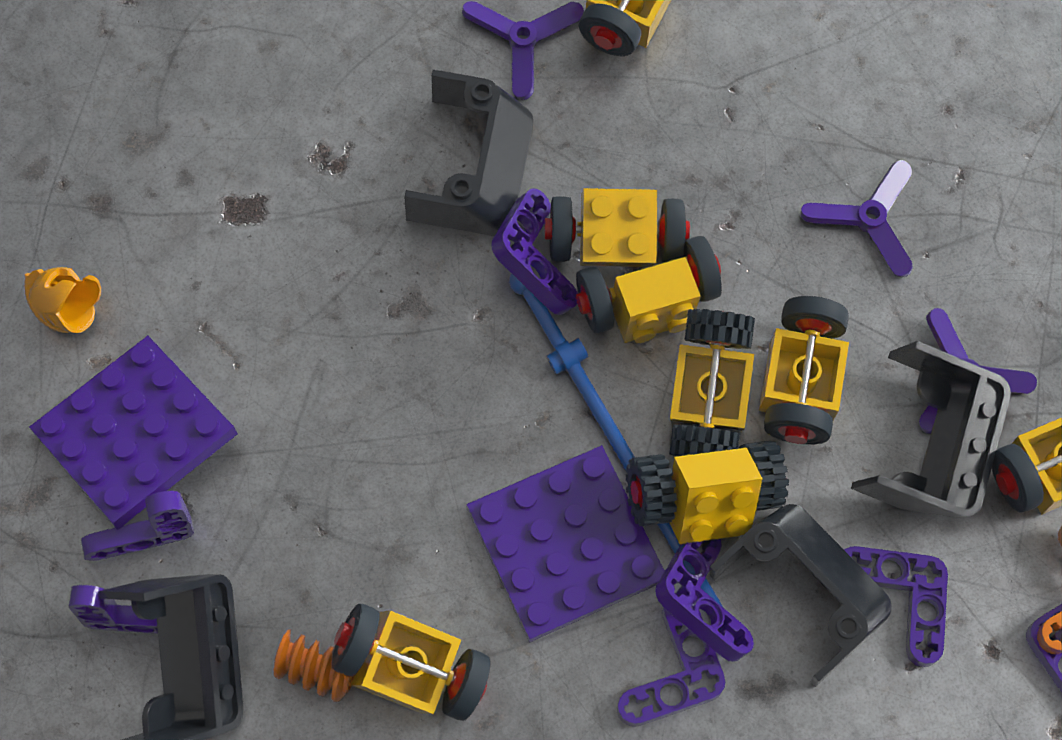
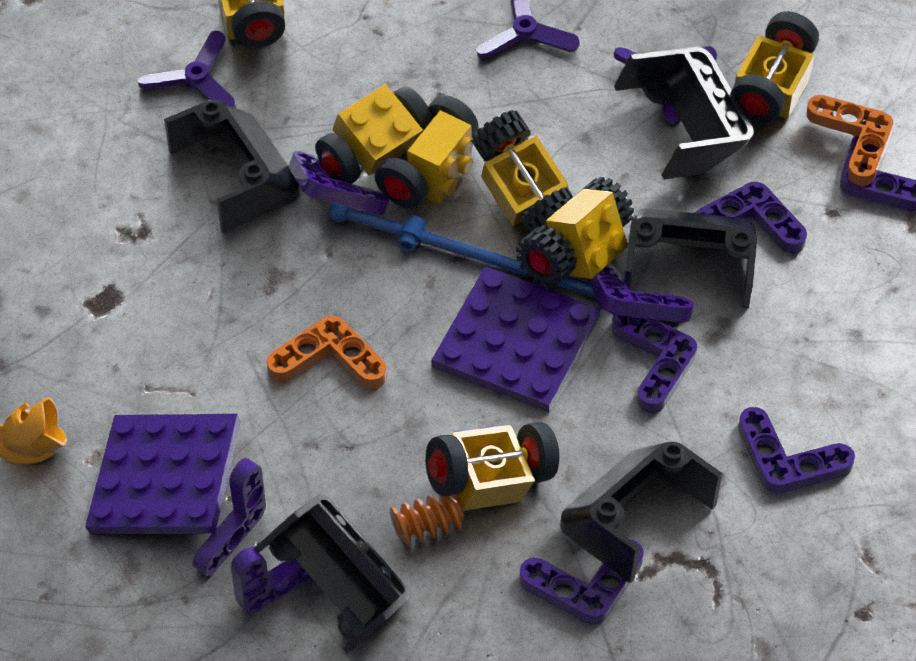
camera: 35 degrees left, 15 degrees down
brick [759,296,849,445] -> none
none -> orange beam [267,316,387,389]

